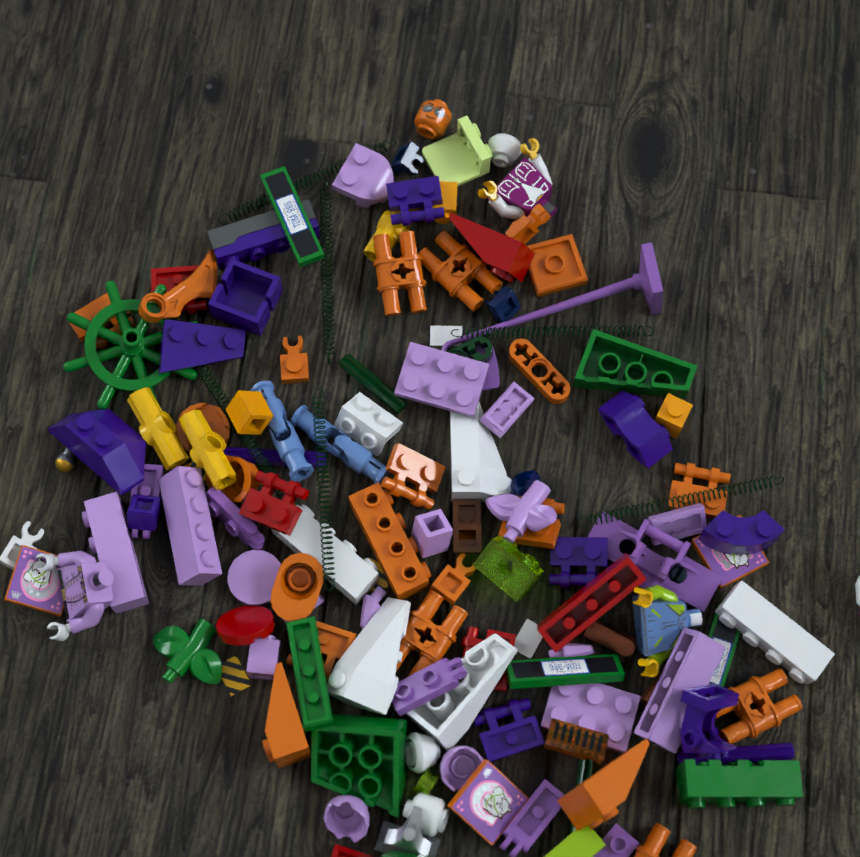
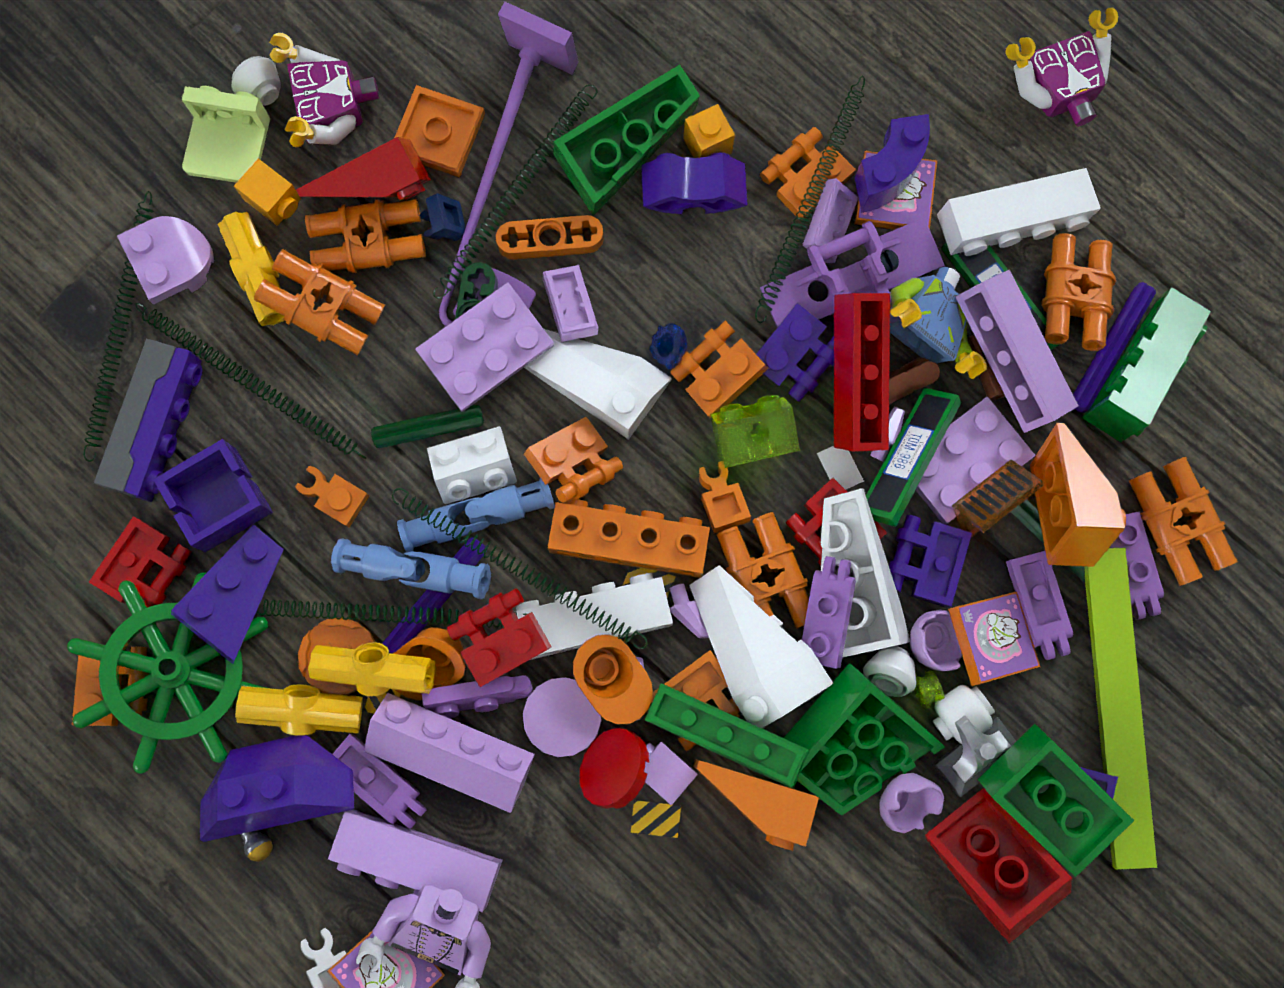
camera: 55 degrees left, 10 degrees up
dark purple slope [127,494,161,531] -> none
orange piece [138,249,217,323] -> none
green plant [153,619,222,684] -> none
light orange brick [225,390,273,435] -> none
tile [260,166,325,267] -> none
dark purple plate [386,176,445,226] -> none
dark blue tile [390,141,424,176] -> none
lavender brick [411,509,453,558] -> none
orange head [414,99,452,140] -> none
white sticker [430,326,462,346] -> none
reddish brown slope [453,499,482,554] -> none
lavender plant [485,481,557,544] -> none
white sticker [491,466,516,495] -> none
orange plate [505,203,551,244] -> none
dark purple tile [680,683,739,759] -> none

